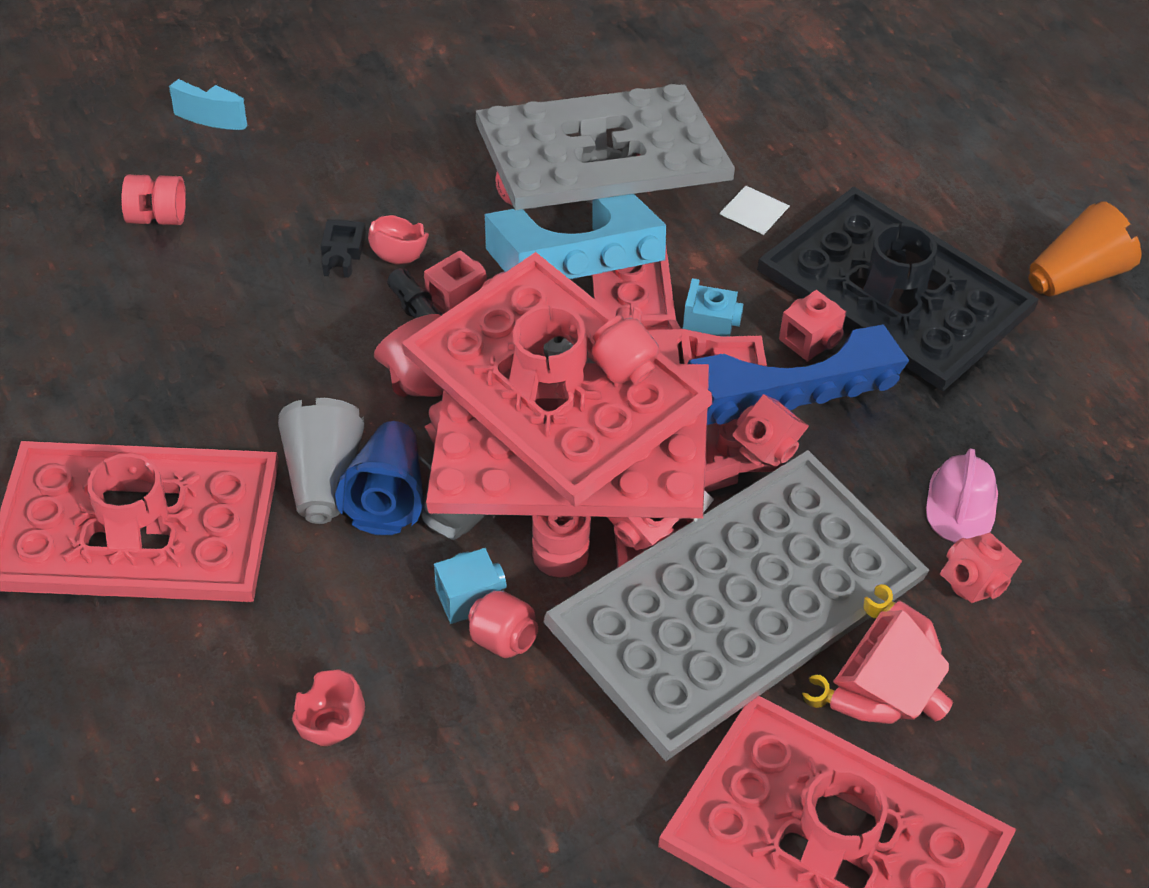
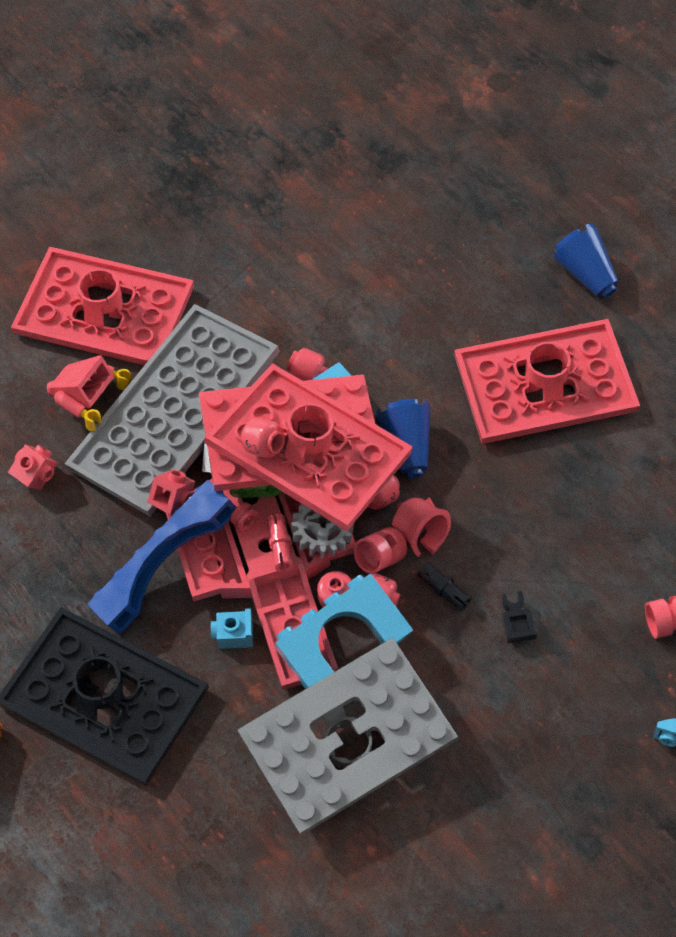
camera: 170 degrees right, 10 degrees up
light grey cone [278,398,364,524] -> none
coral hair [292,669,365,746] -> none
coral hair [368,215,429,265] -> none
coral brick [424,250,487,314] -> none
white sticker [719,186,790,235] -> none
coral brick [779,290,846,362] -> none
bright pink piece [926,448,998,543] -> none

